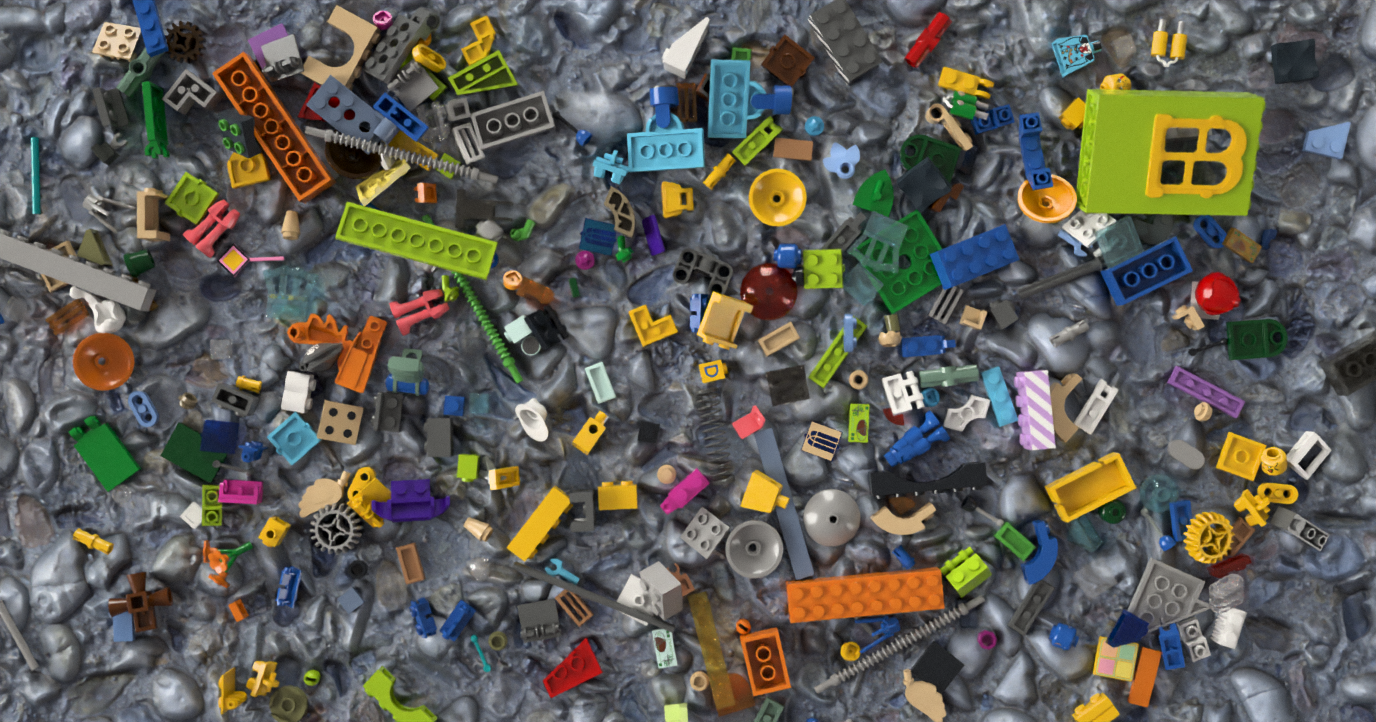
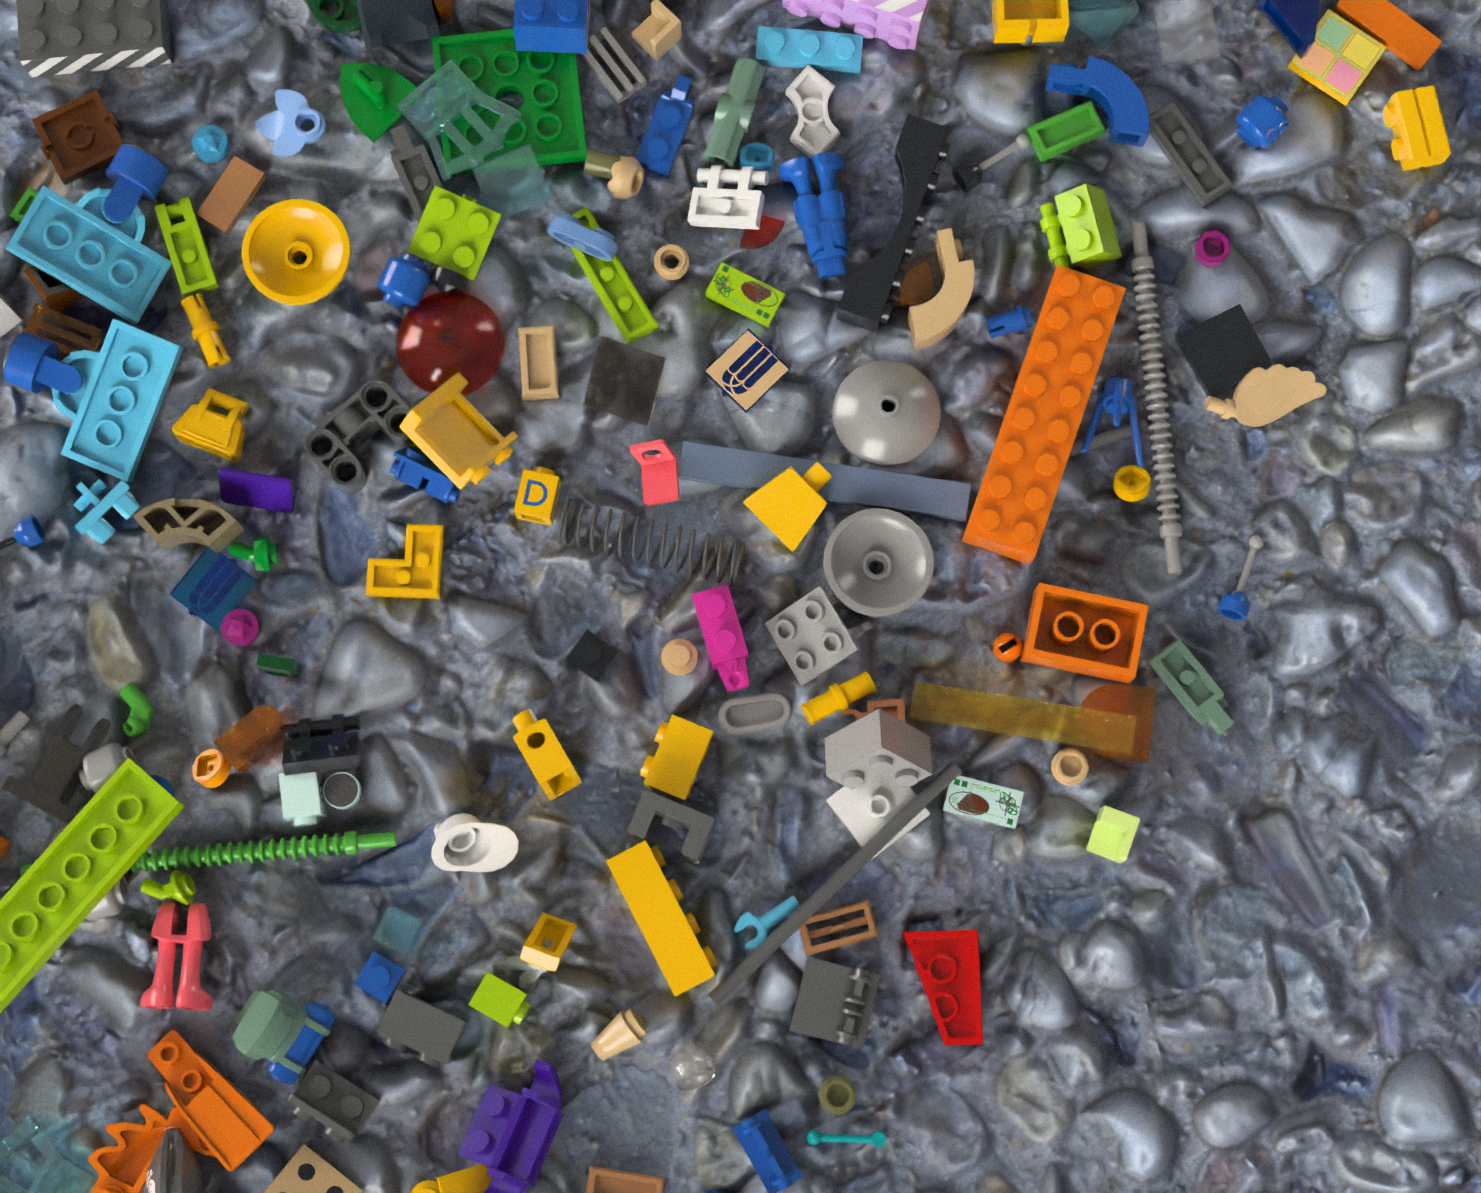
camera: 70 degrees left, 10 degrees down
light aqua tile [585,362,616,404] -> none
none -> light grey tile [718,692,792,736]
none -> yellow pin [800,671,876,725]

